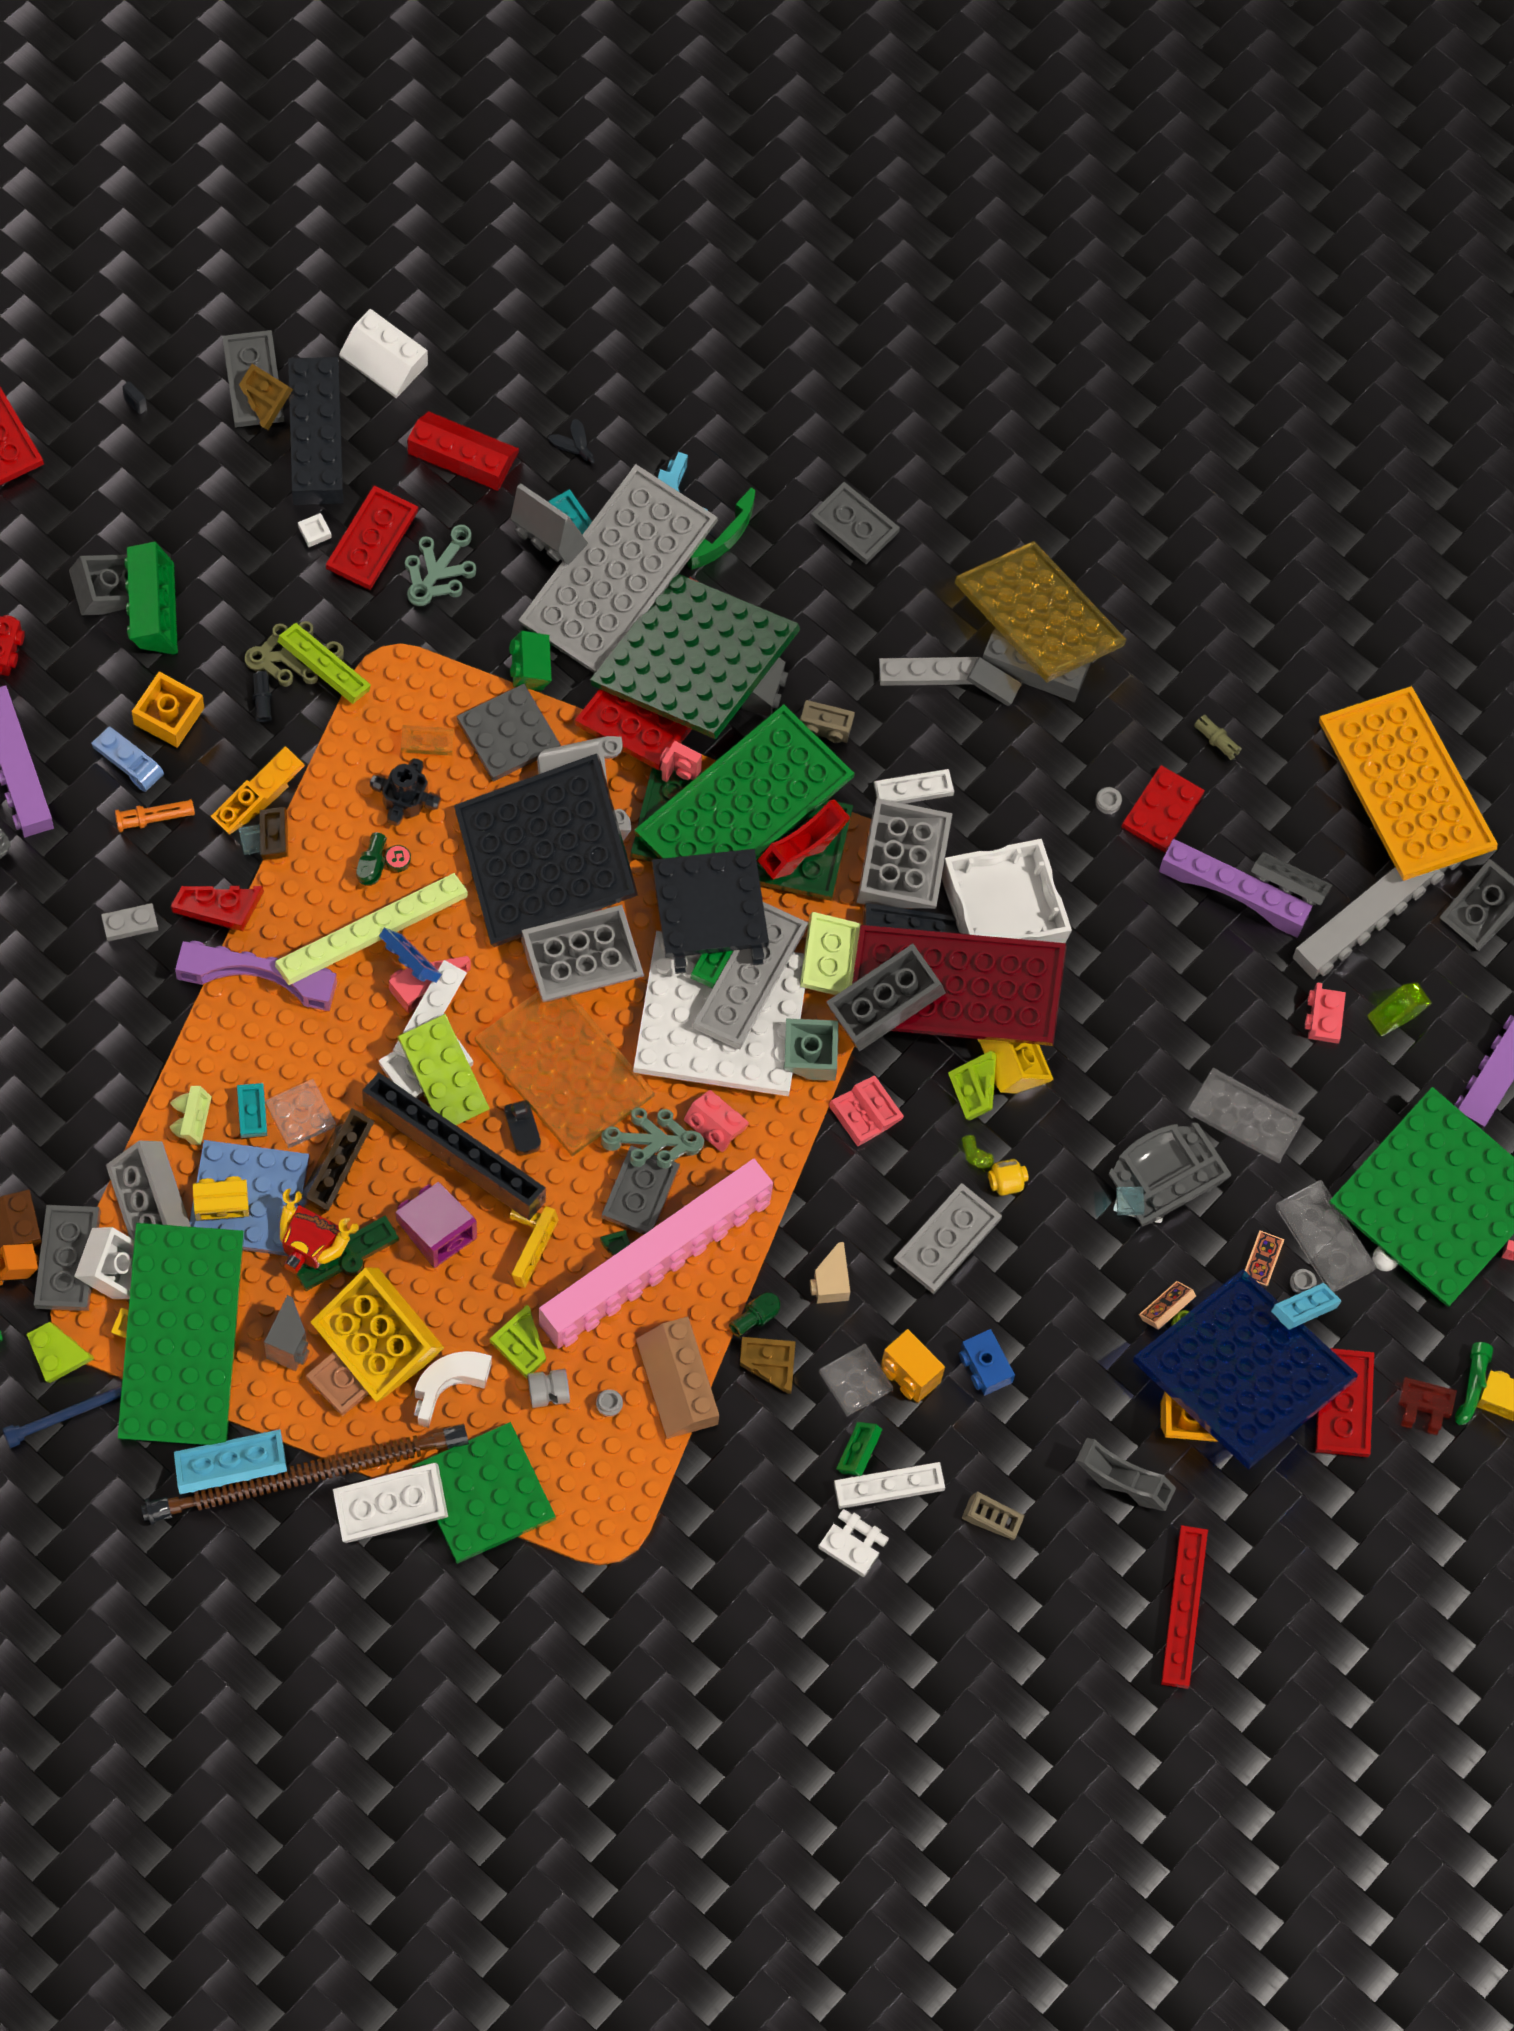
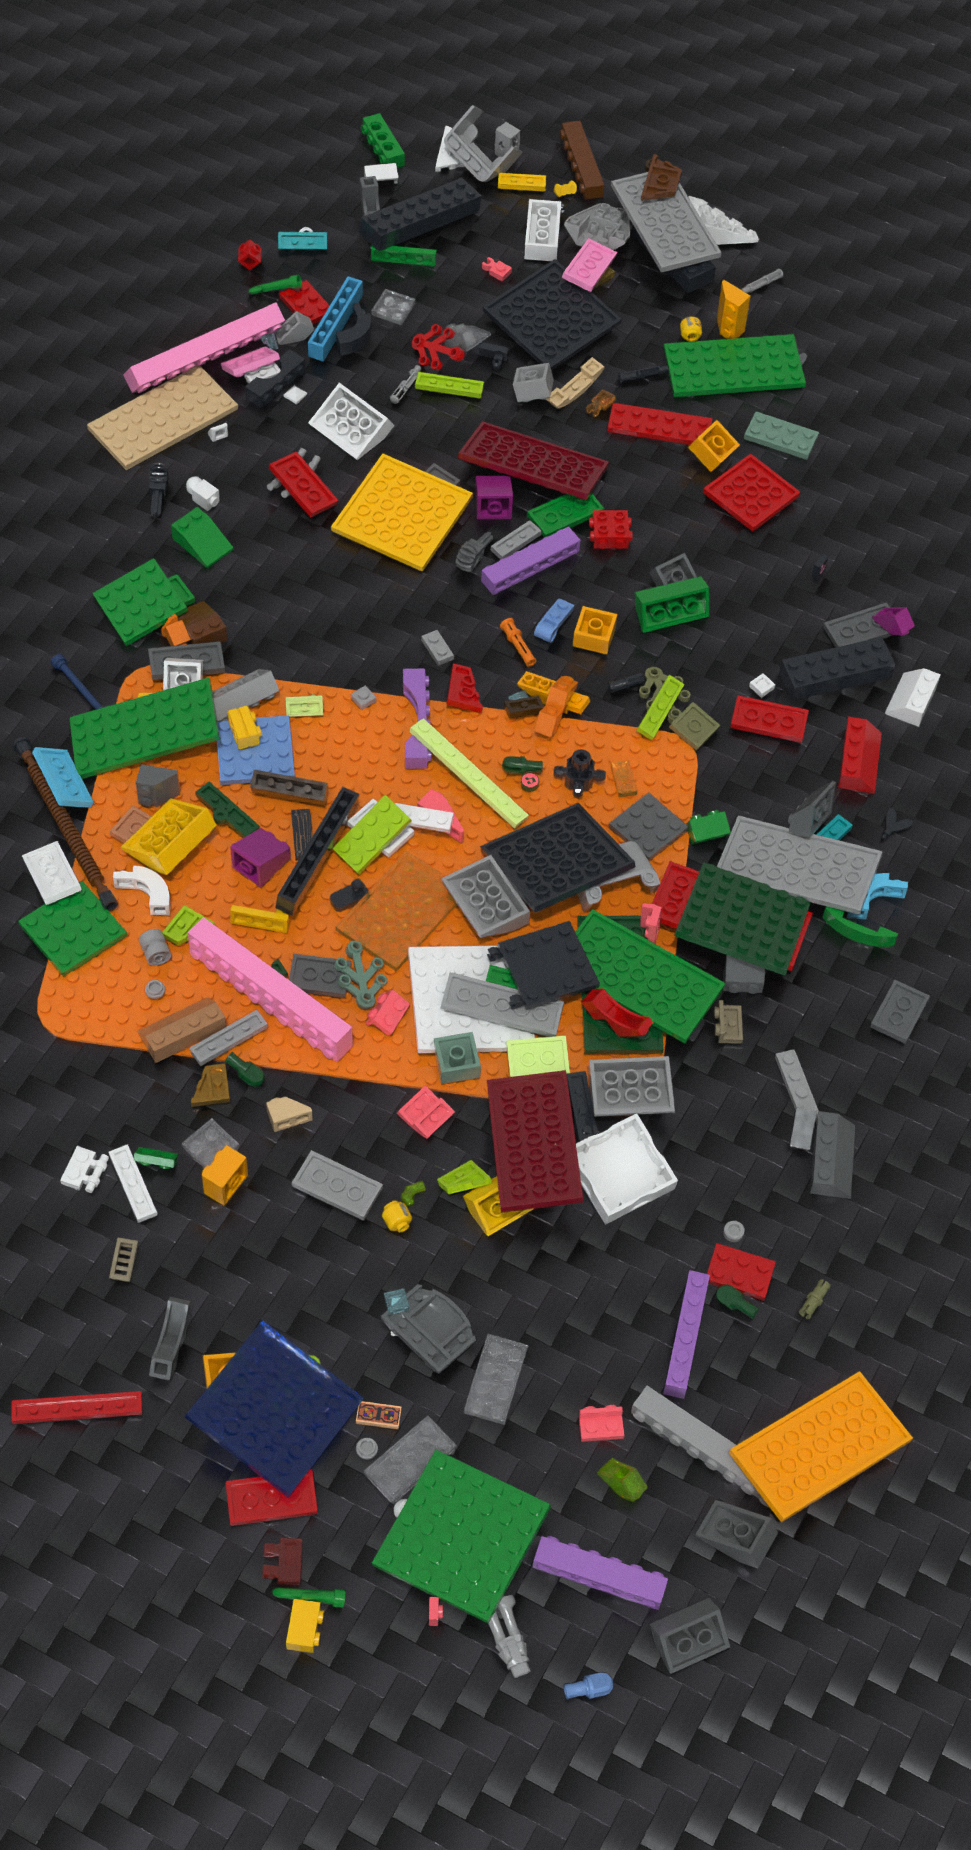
camera: 80 degrees right, 10 degrees down
lime wing [27,1322,94,1383] -> none
teal plate [237,1083,268,1138] -> none
pearl gold wing [239,364,293,430] -> none
clear plate [265,1079,336,1149] -> none
torso [280,1188,359,1273] -> none
blue plate [379,927,442,983] -> none
sand green plant [405,525,476,606] -> none
dark grey brick [826,944,946,1051] -> none
white tile [874,769,954,804] -> none
clear yellow plate [955,541,1126,683] -> none
blue brick [959,1329,1015,1396] -> none
tile [1139,1281,1196,1330] -> none
dark grey plate [1251,852,1332,905] -> none
medium azure plate [1271,1283,1341,1330] -> none
none -> light grey plate [190,1010,268,1066]
none -> black tile [291,809,312,861]
none -> light grey plate [351,685,376,710]
none -> orange arch [534,676,578,737]
none -> olive plate [669,702,720,751]
none -> dark green arm [716,1284,759,1319]
none -> magenta slope [872,607,915,636]

